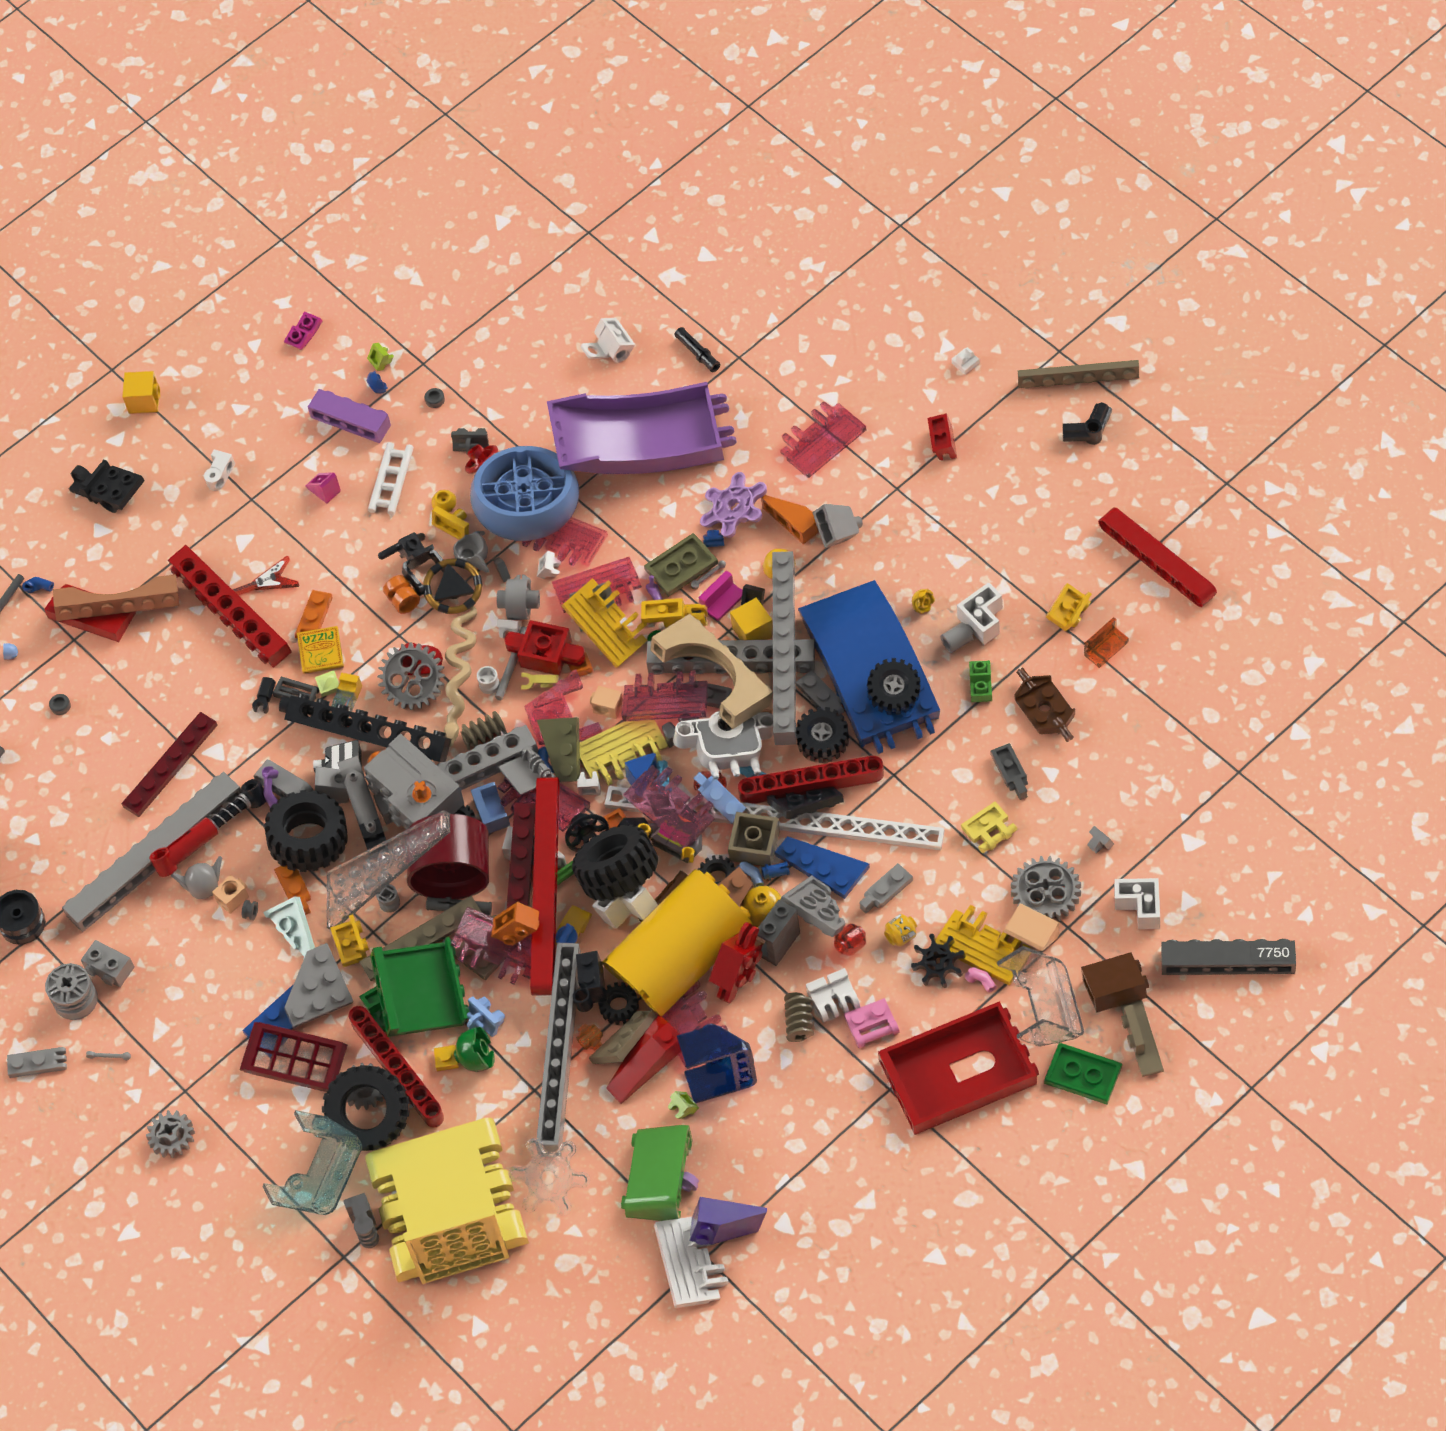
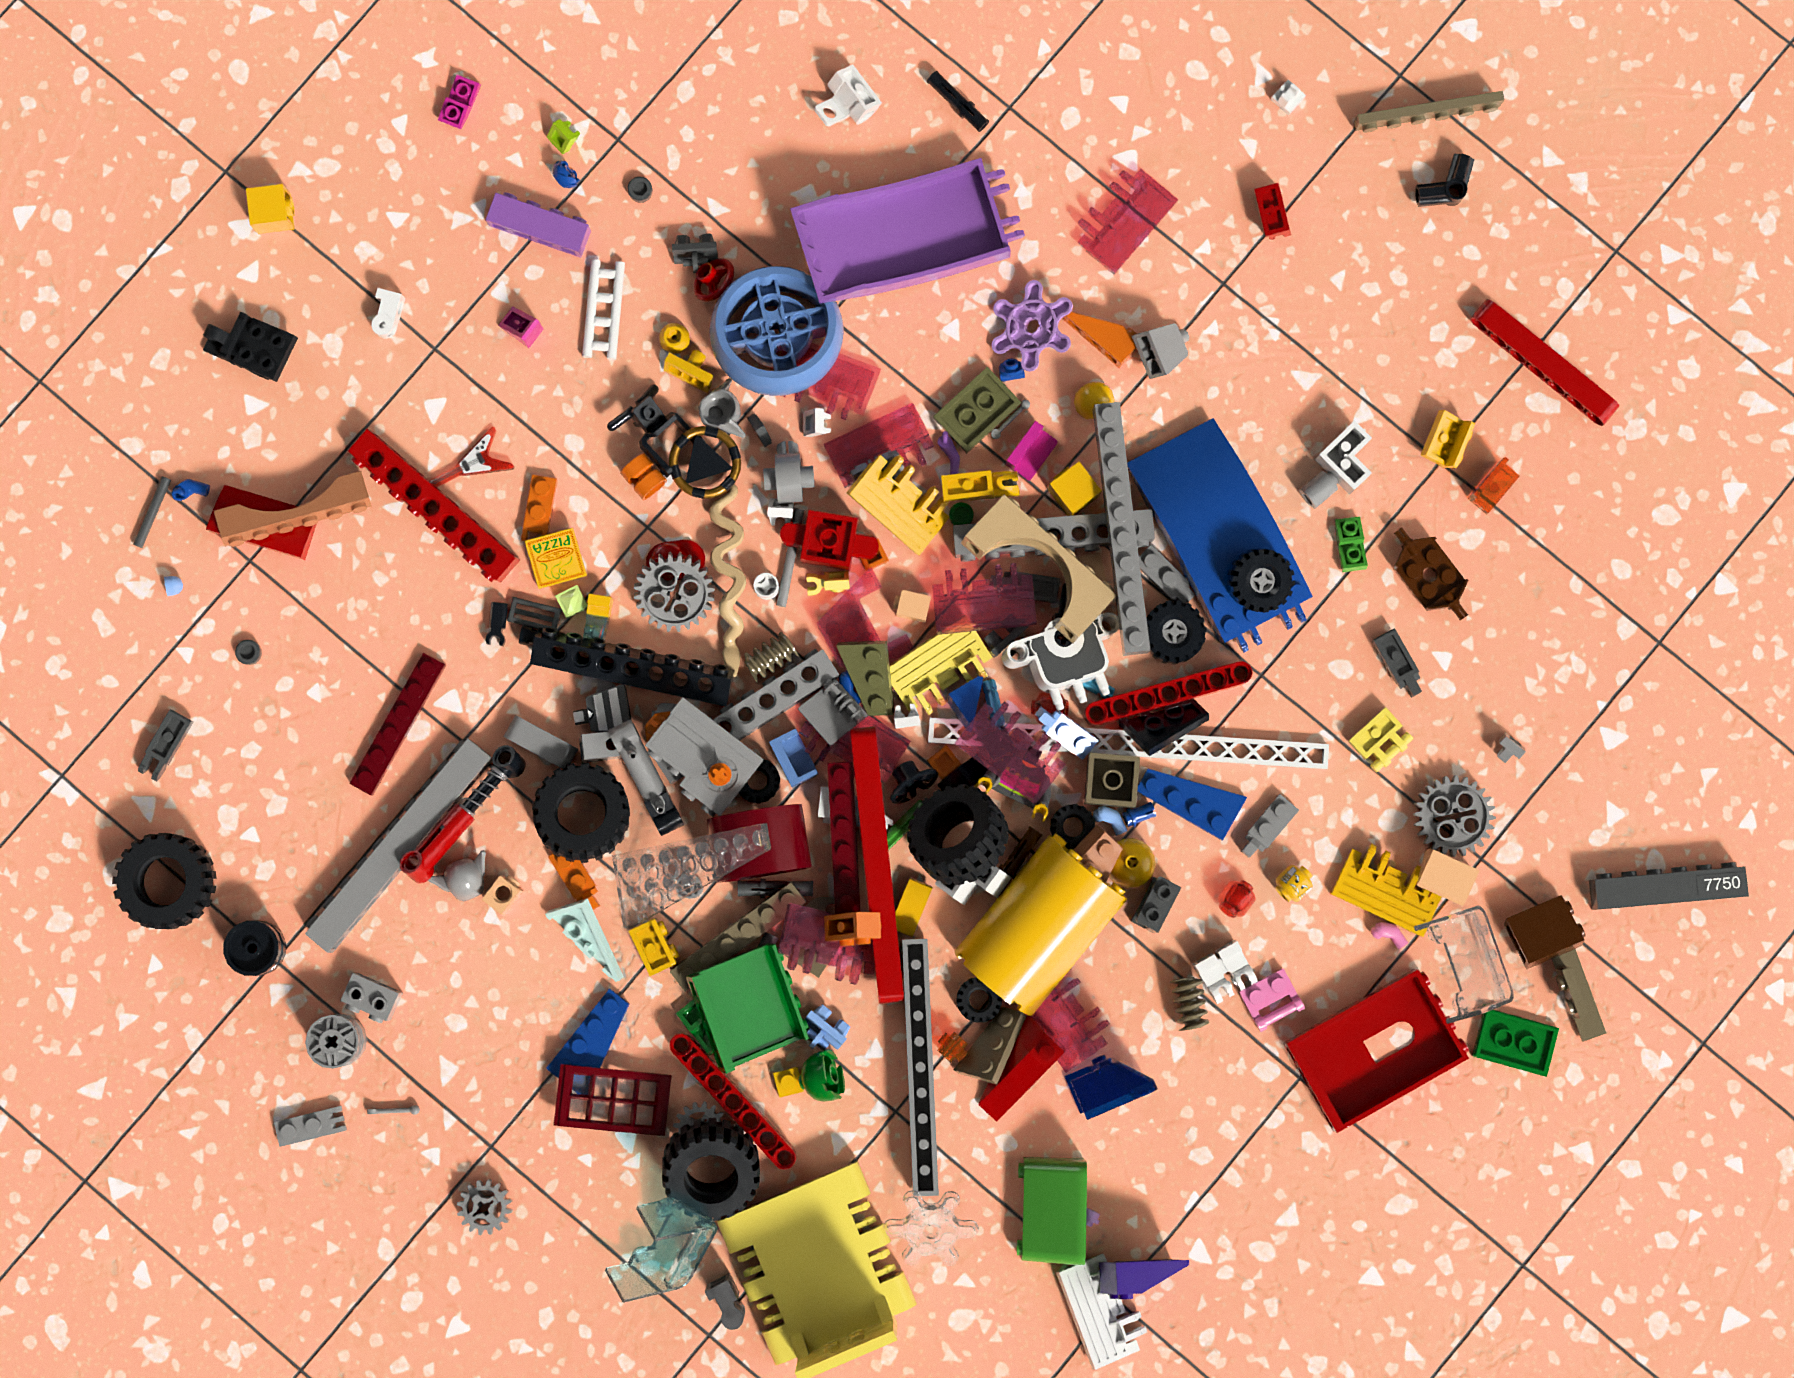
camera: 15 degrees left, 25 degrees up
dark grey bush [241,900,258,921] -> none
medium lavender piece [262,766,278,808] -> none
light grey plate [284,943,353,1028] -> none
blue plate [556,923,578,943] -> none
black hinge [573,951,606,1012] -> none
lime tile [668,1091,699,1119] -> none
red brick [709,922,764,1004] -> none
black tile [741,584,765,606] -> none
light grey plate [780,876,846,937] -> none
yellow plate [911,589,935,614] -> none
black gear [911,934,966,988] -> none
white brick [1114,878,1160,930] -> none

